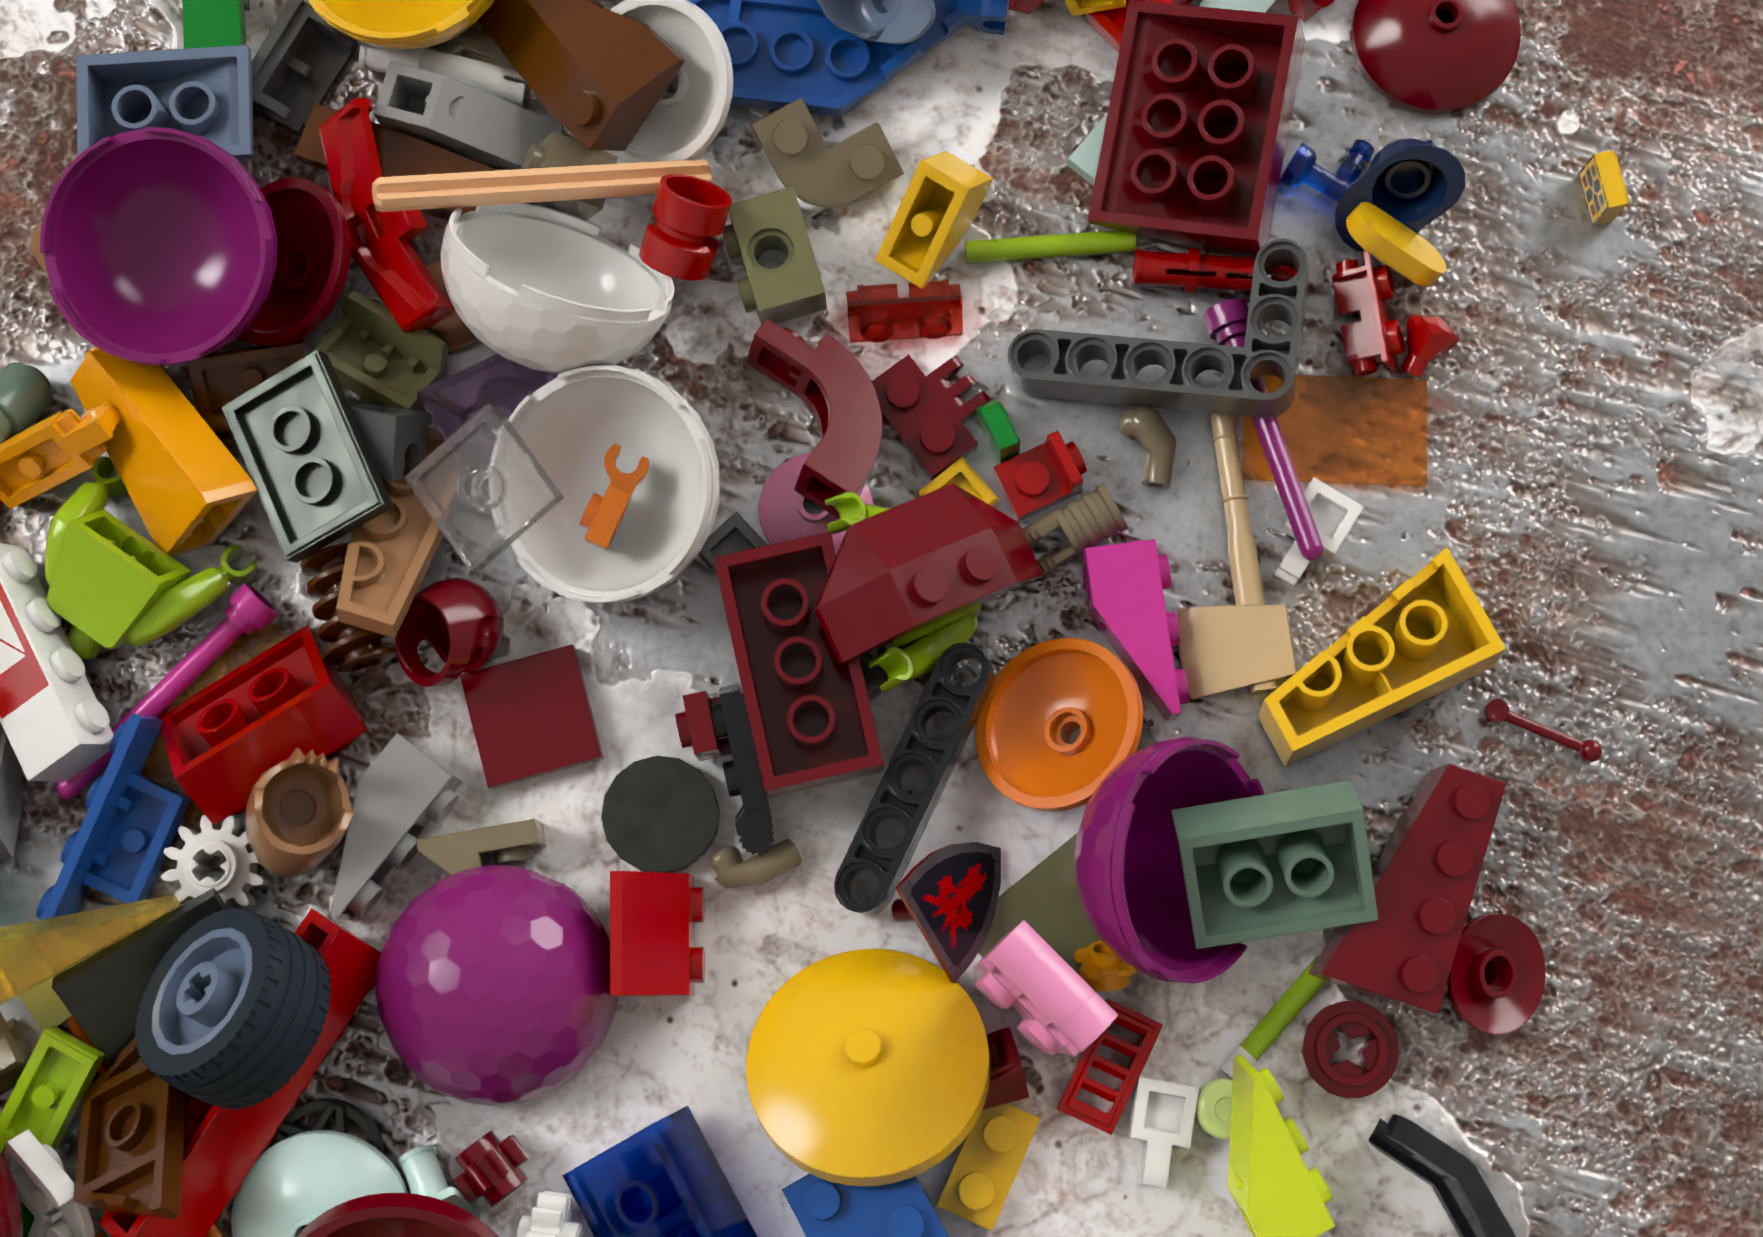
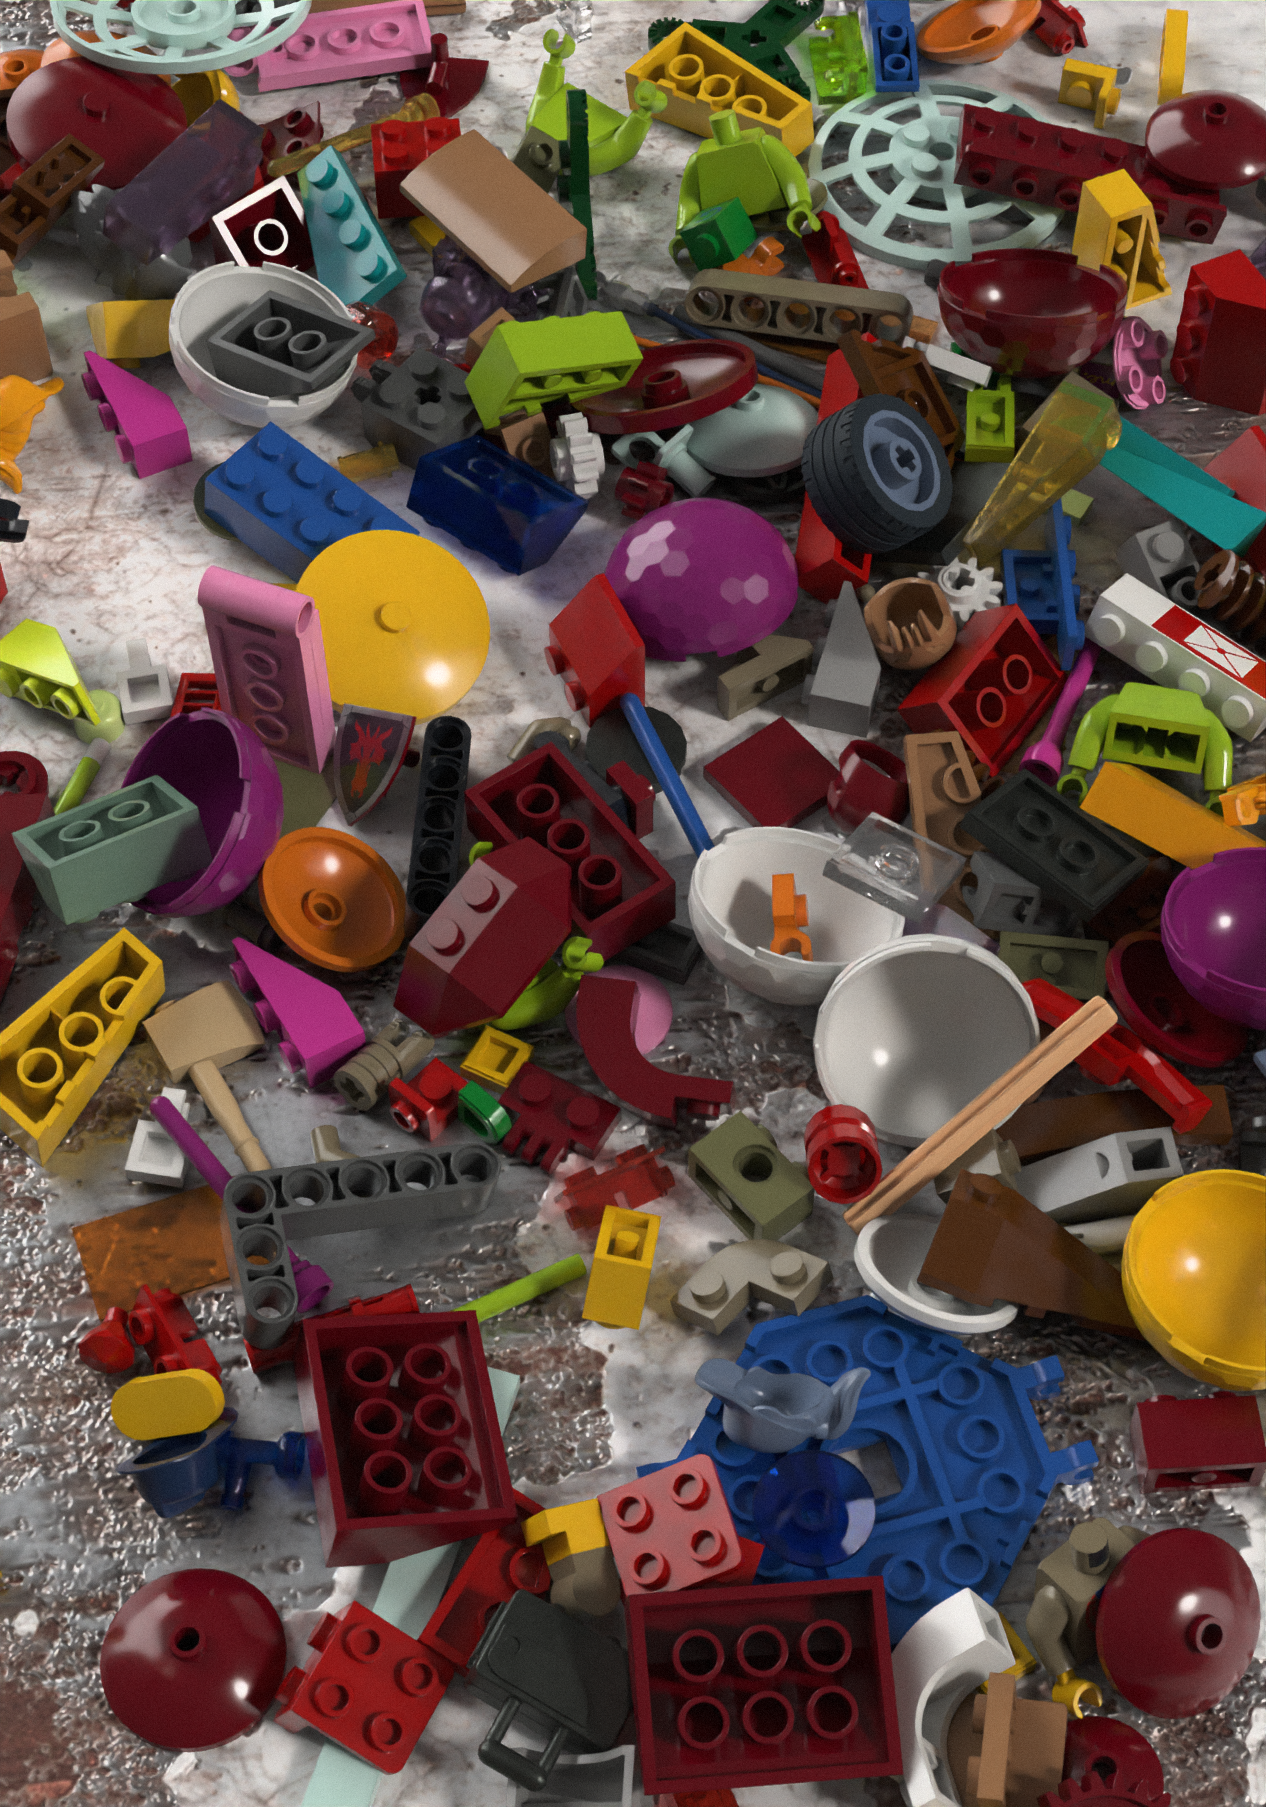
camera: 155 degrees right, 25 degrees down
none -> blue piece [620,693,715,859]

